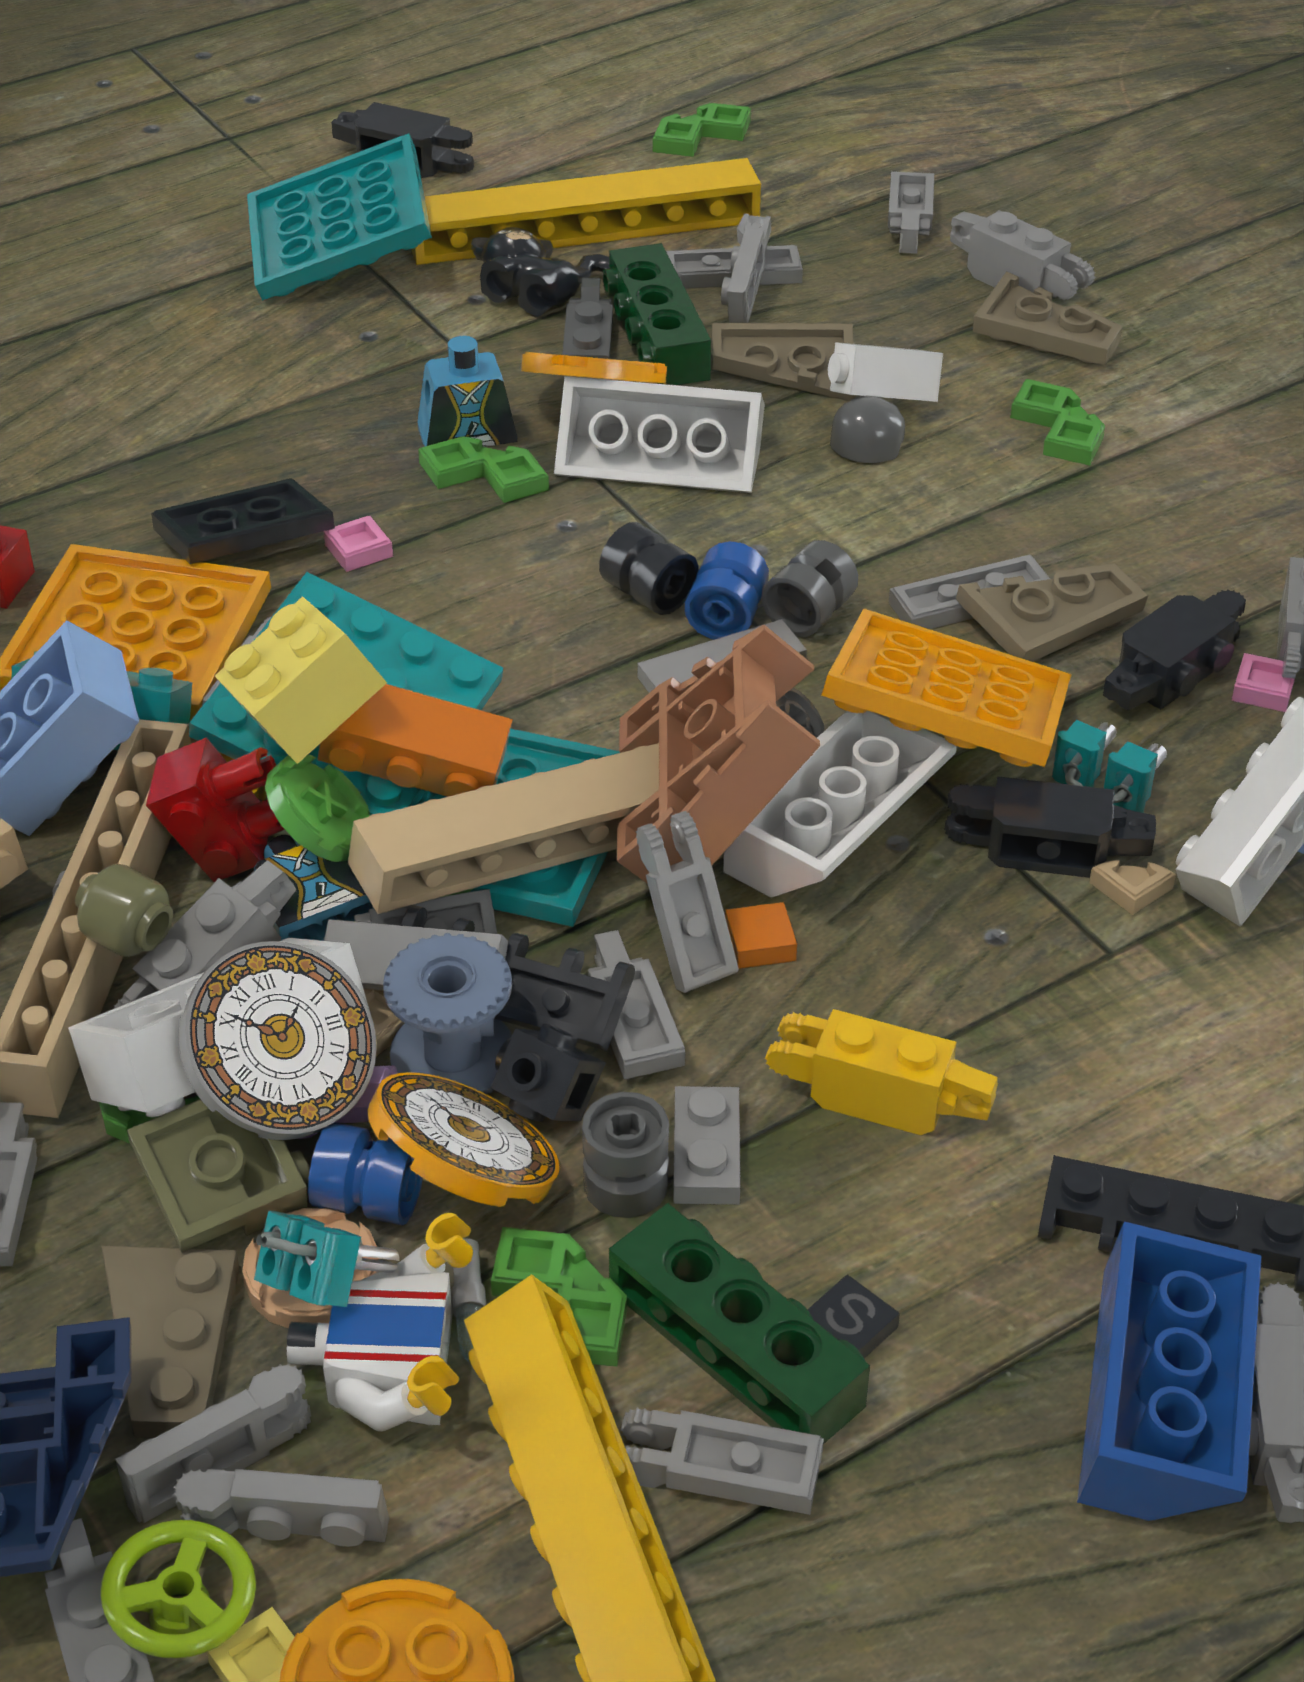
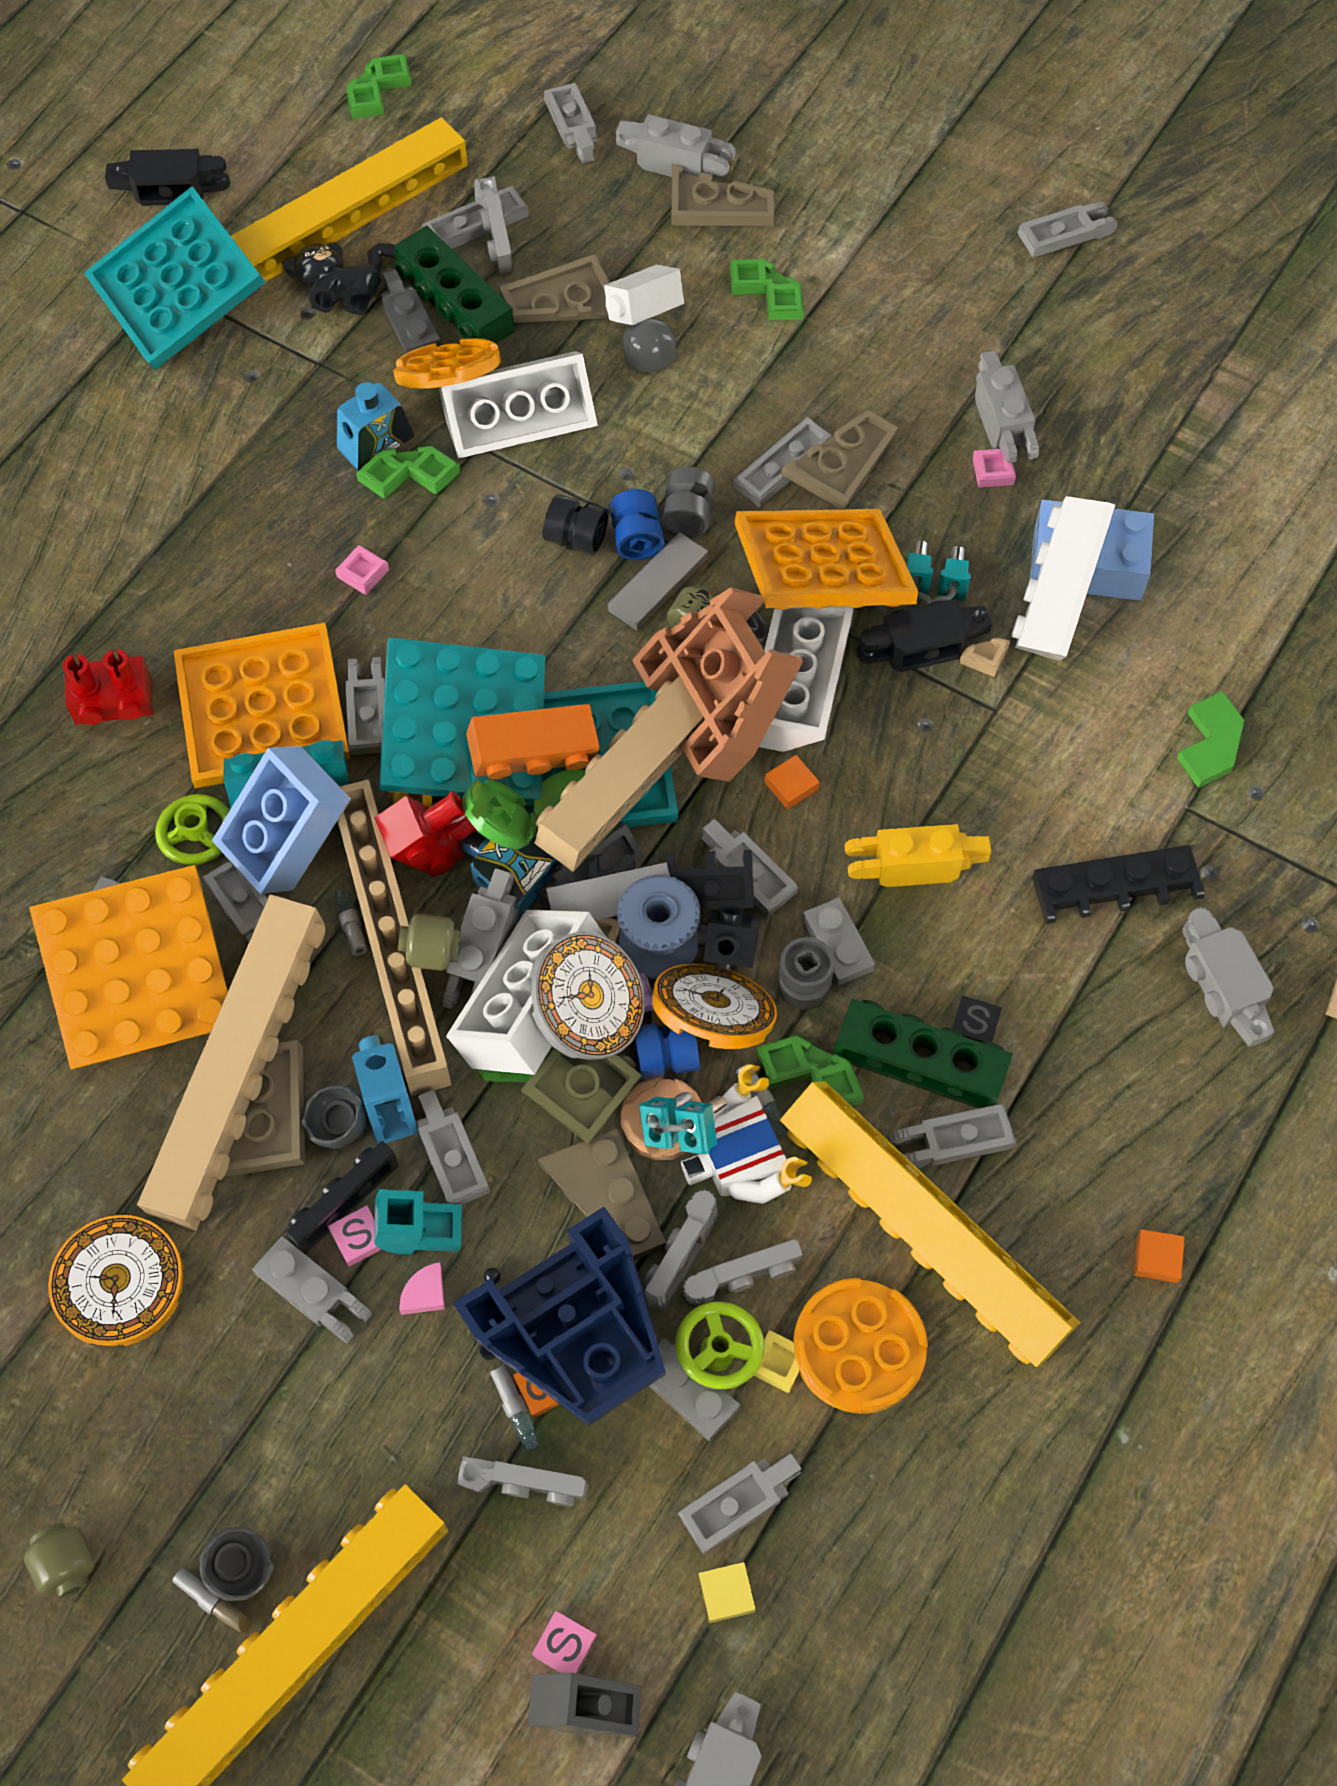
camera: 25 degrees left, 20 degrees up
black tile [151,478,335,564] -> none
light yellow brick [215,596,387,764] -> none
light grey hinge [636,811,739,993] -> none
blue slope [1077,1221,1261,1521] -> none
black hinge [1103,589,1246,711] -> none

